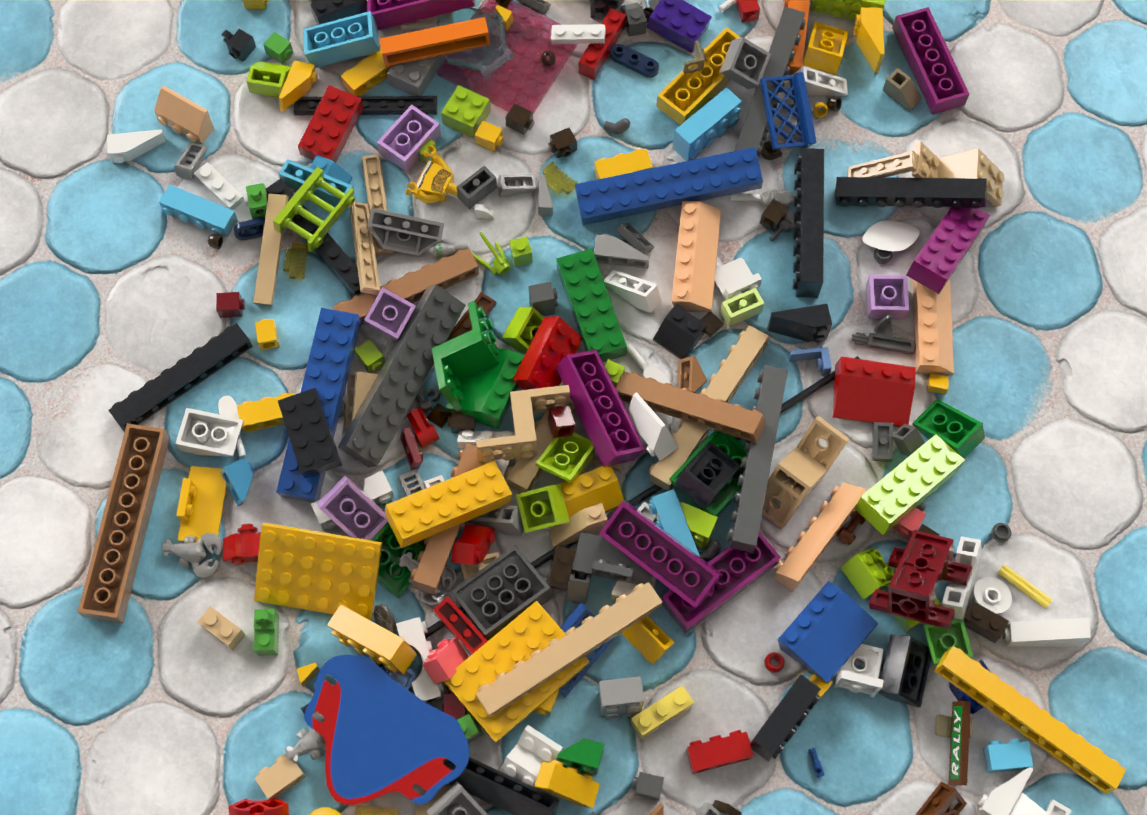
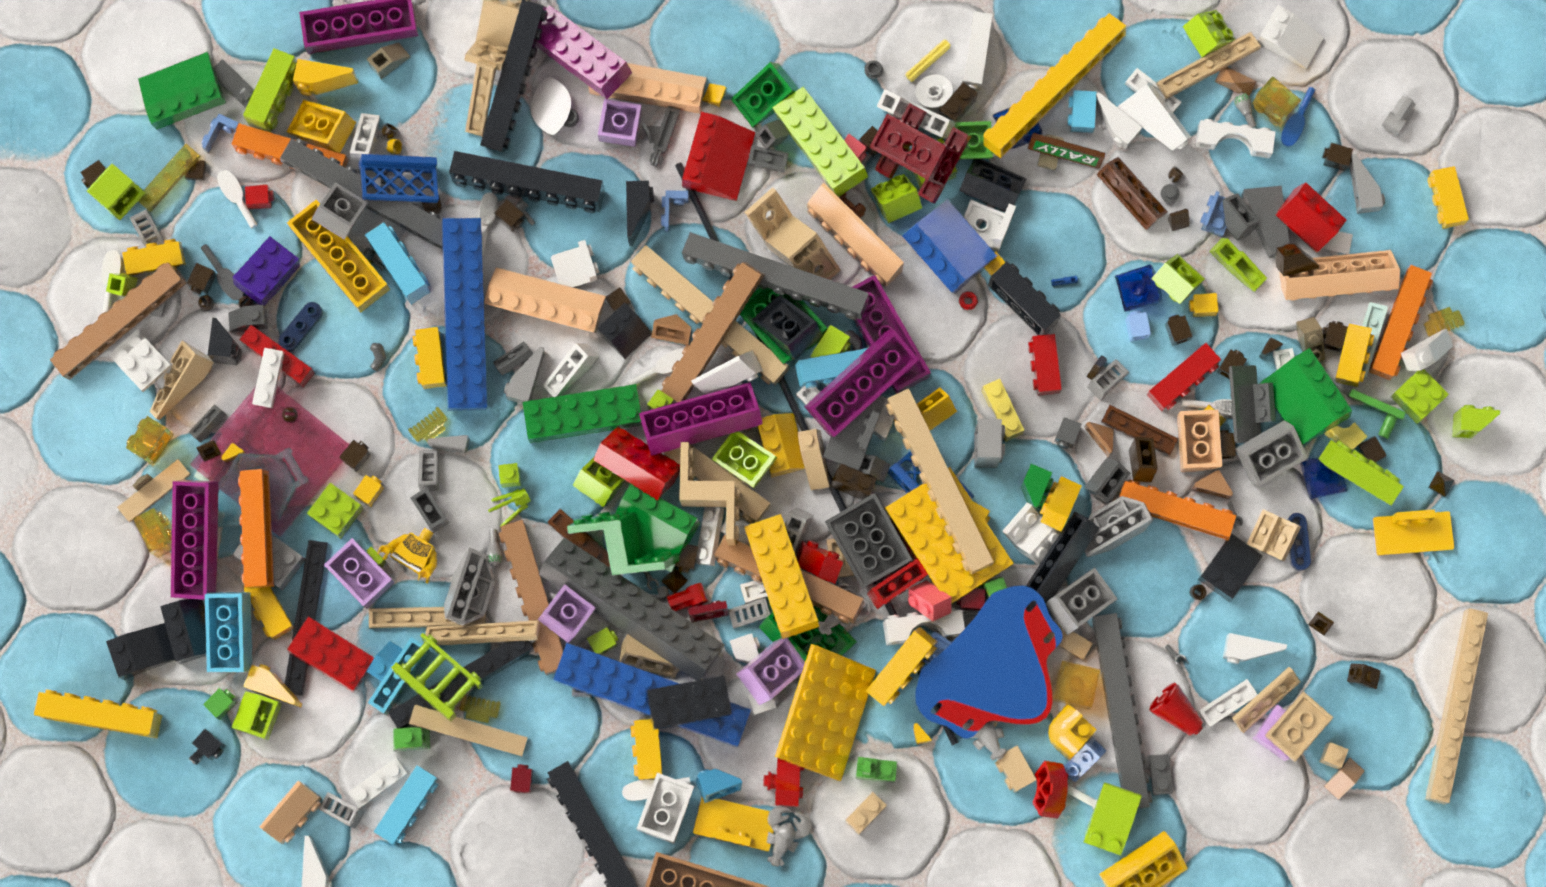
camera: 80 degrees left, 10 degrees up
dark brown hinge [208,234,223,249] -> none
dark blue plate [234,217,265,241] -> none
yellow brick [255,319,280,350] -> none
dark grey wheel [374,604,397,635] -> none
white tile [475,204,494,219] -> none
lime brick [516,484,570,533] -> none
dark grey brick [529,282,558,316] -> none
dark red brick [547,406,576,438] -> none
dark brown brick [548,127,577,158] -> none
dark tan bracket [683,40,706,74] -> none
yellowish green brick [720,288,764,327] -> none

